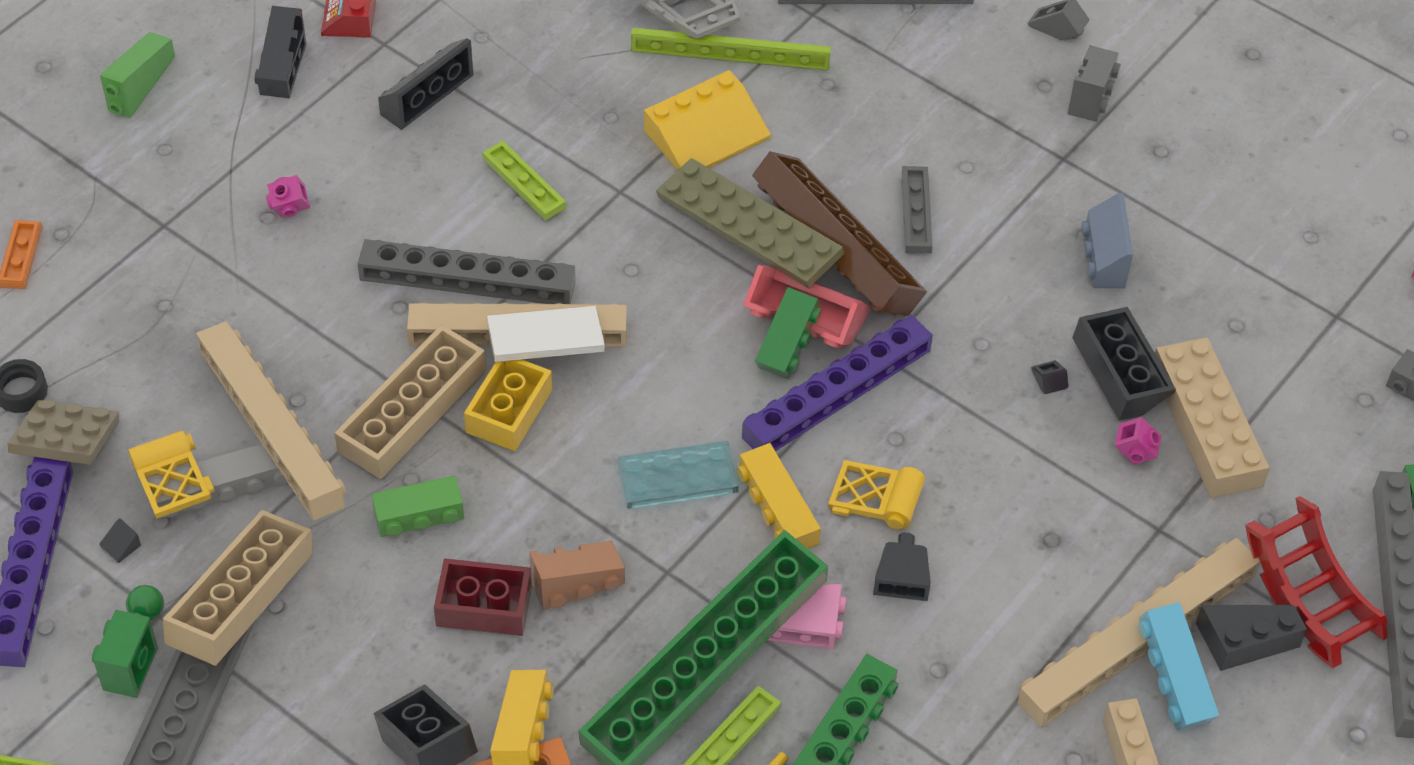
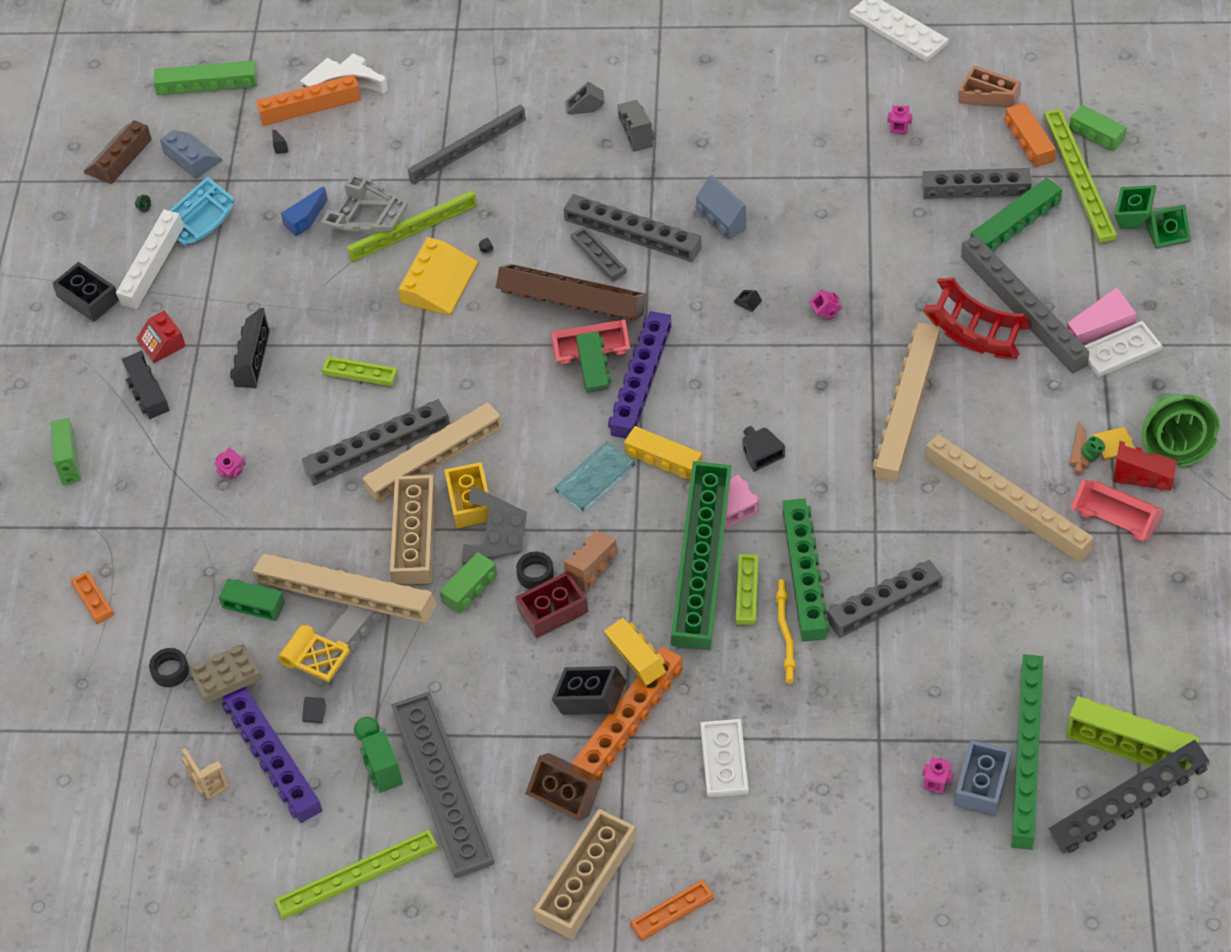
camera: 30 degrees left, 0 degrees up
tan brick [163,510,312,666] -> none
white tile [487,306,605,362] -> none
olive plate [656,158,844,289] -> none
yellow piece [828,460,925,530] -> none
black slope [1072,307,1176,421] -> none
medium azure brick [1138,602,1219,730] -> none
tan brick [1155,337,1270,498] -> none
black wedge [1196,605,1307,671] -> none
none -> green brick [219,579,285,621]
none -> dark grey wing [461,486,527,562]
none -> black hinge [479,237,494,253]
none -> black tyre [516,551,554,589]
none -> dark grey brick [563,194,702,263]

